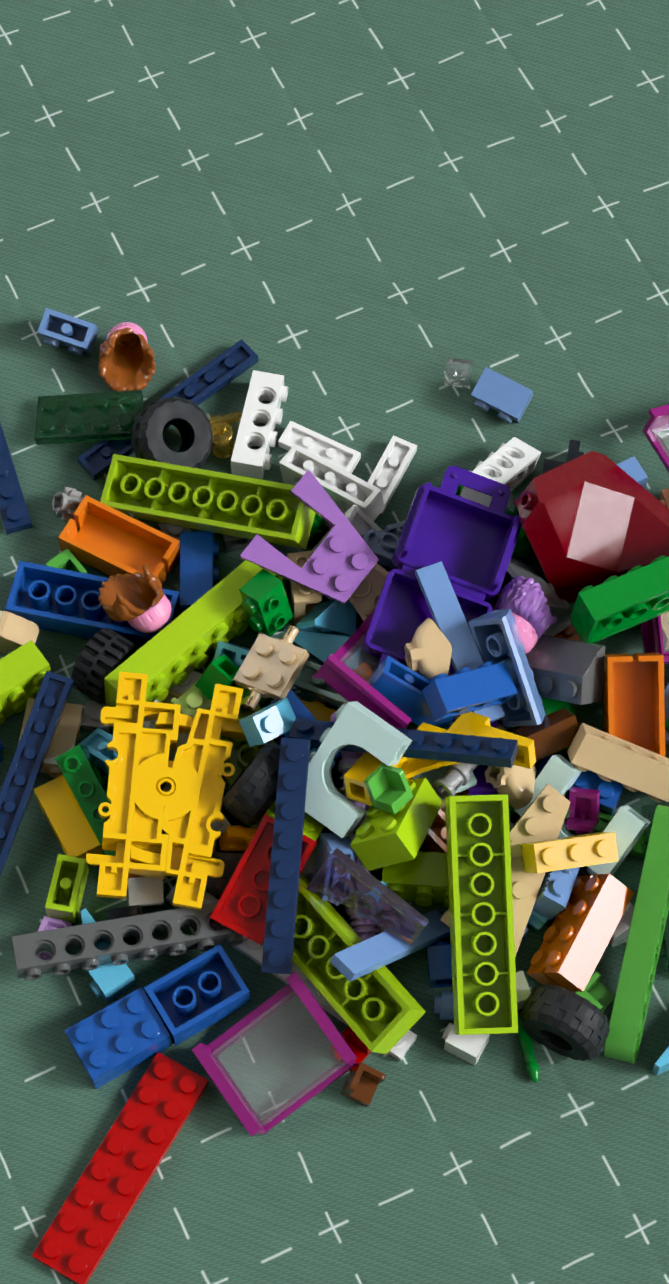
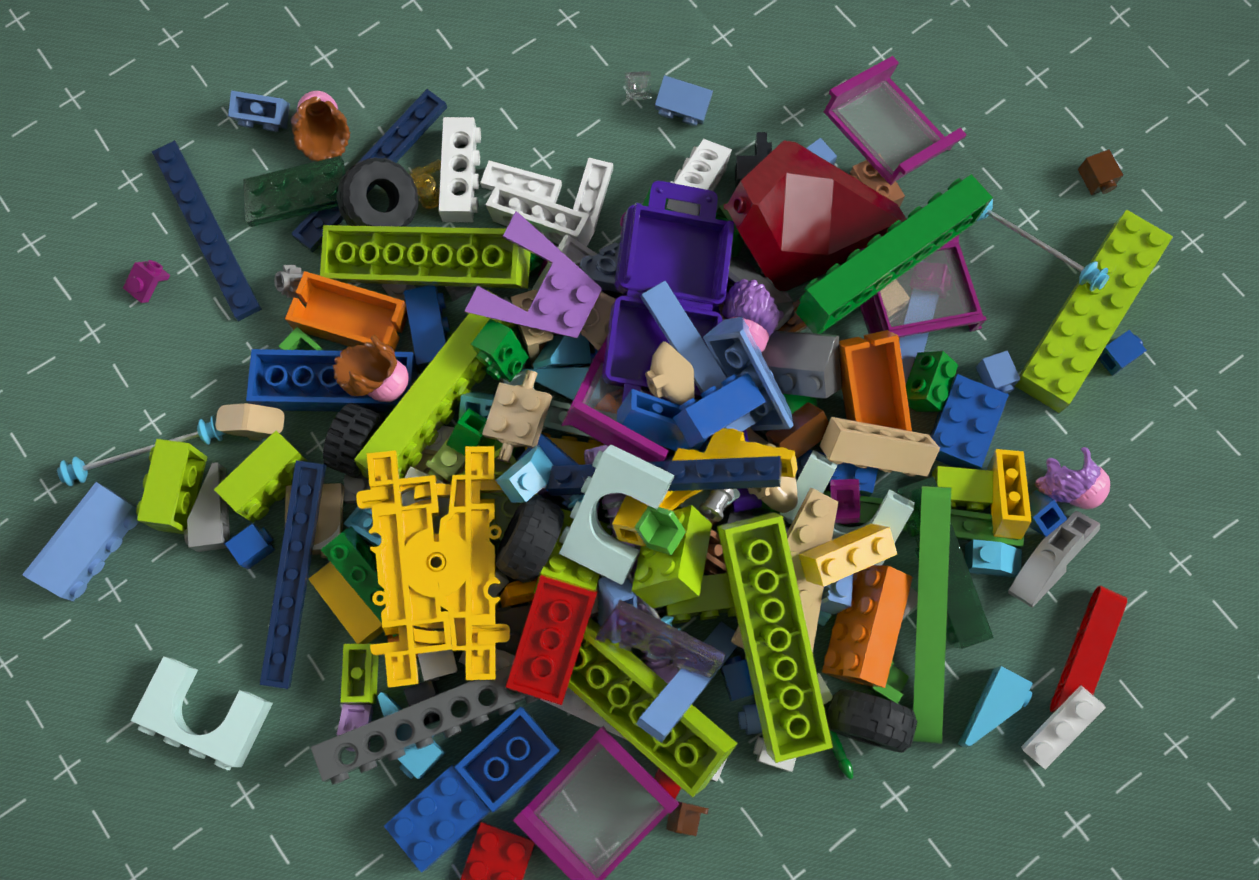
camera: 10 degrees left, 10 degrees up
dark blue plate [262,738,311,975] -> none

